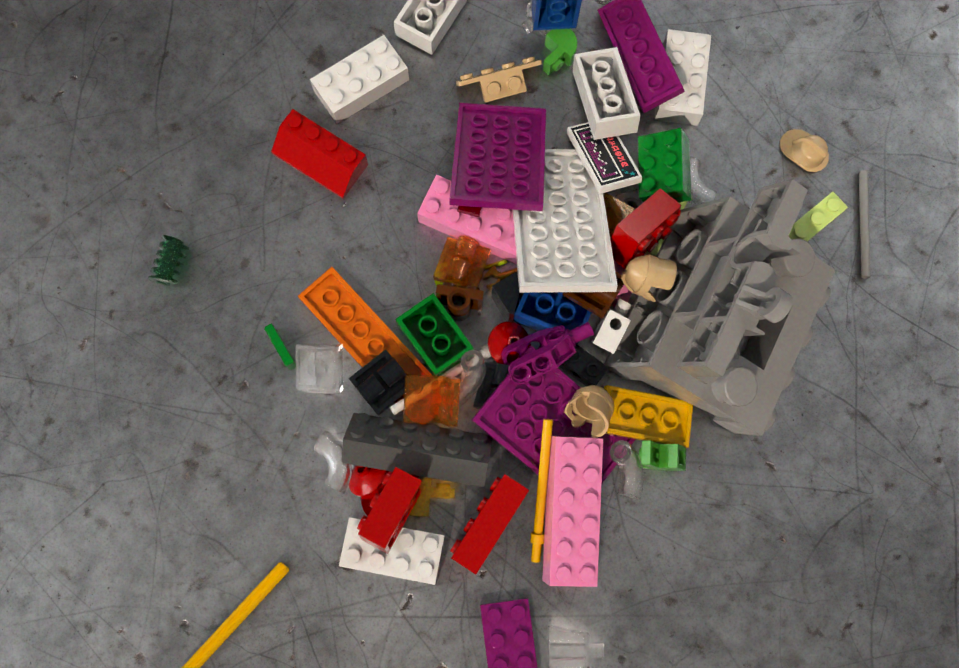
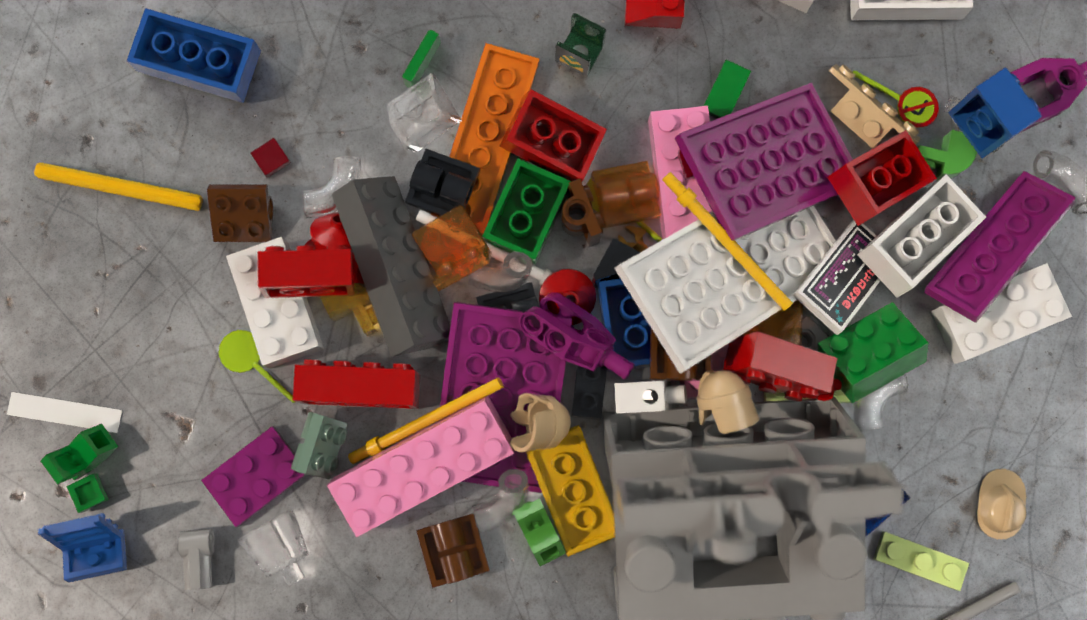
camera: 60 degrees right, 5 degrees up
none -> blue brick [127,8,261,103]
none -> reddish brown plate [207,184,274,242]
none -> lime piece [218,330,295,403]
none -> dark red tile [250,138,291,178]
none -> sand green plate [291,412,348,479]
none -> reddish brown plate [416,513,490,588]
none -> red brick [499,89,607,182]
none -> clear green piece [555,13,606,77]
none -> yellow bar [662,171,793,311]
none -> green tile [704,60,751,119]
none -> red brick [827,130,937,226]
none -> piece [853,71,939,128]

